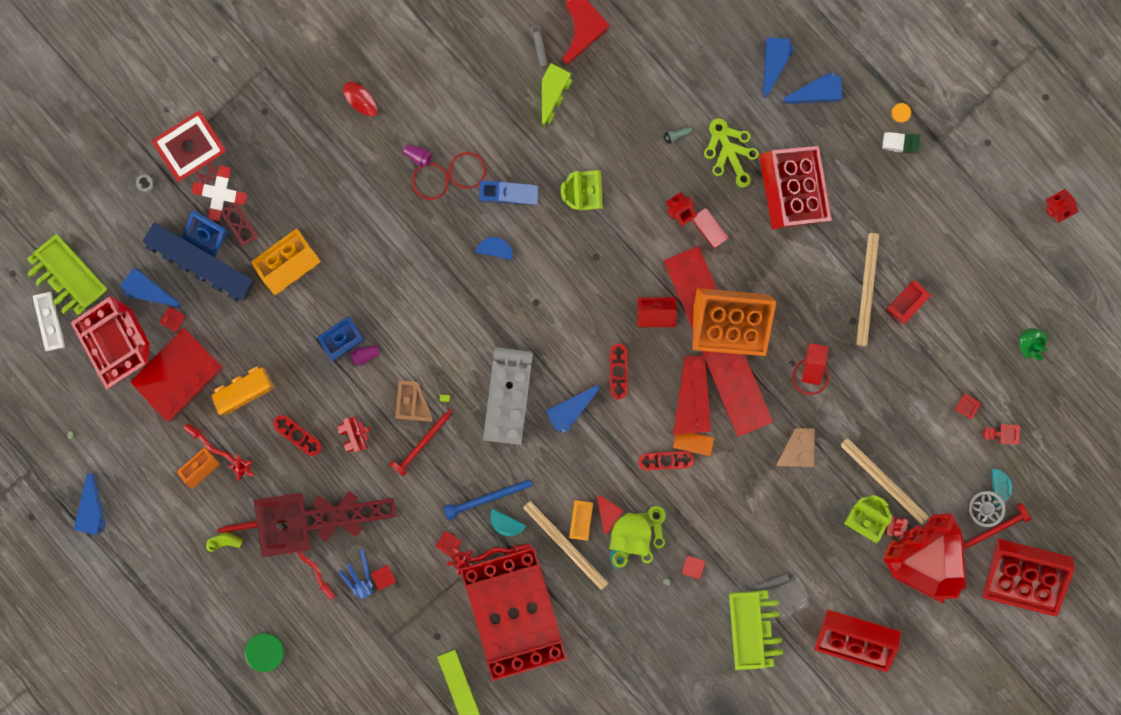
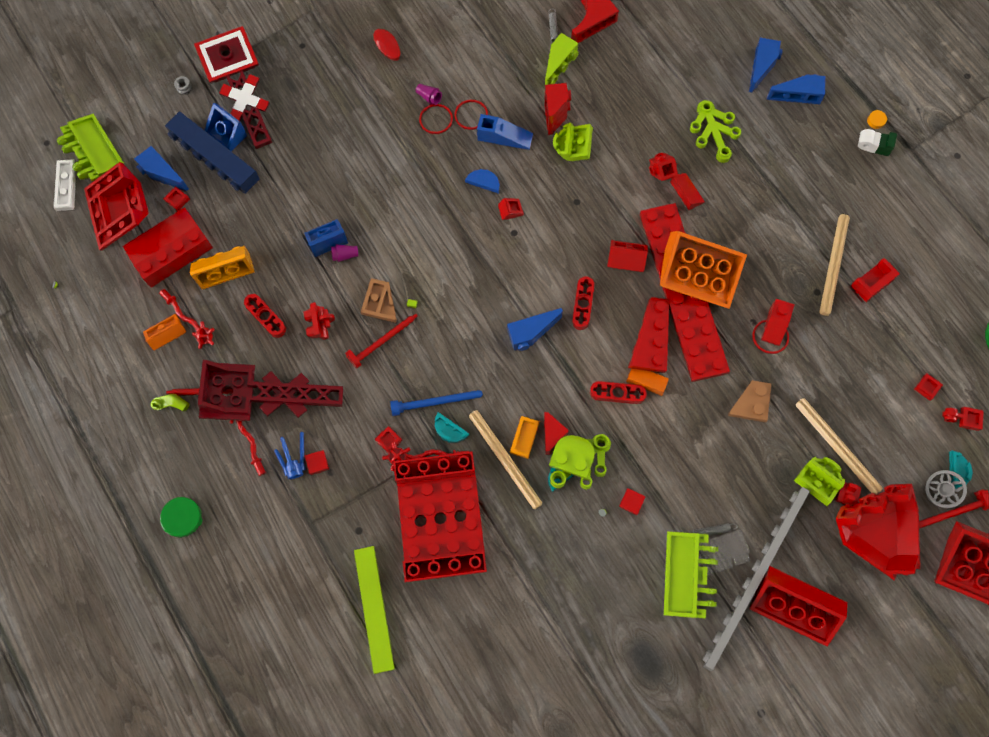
camera: 10 degrees right, 15 degrees down
blue slope [73,473,106,535] -> none
light orange slope [251,228,321,296] -> none
light grey hinge [483,347,533,445] -> none
sand green piece [664,127,692,144] -> none
red slope [759,146,832,230] -> none
none -> red slope [498,198,524,220]
none -> red slope [544,83,571,135]
none -> light grey plate [702,487,810,671]

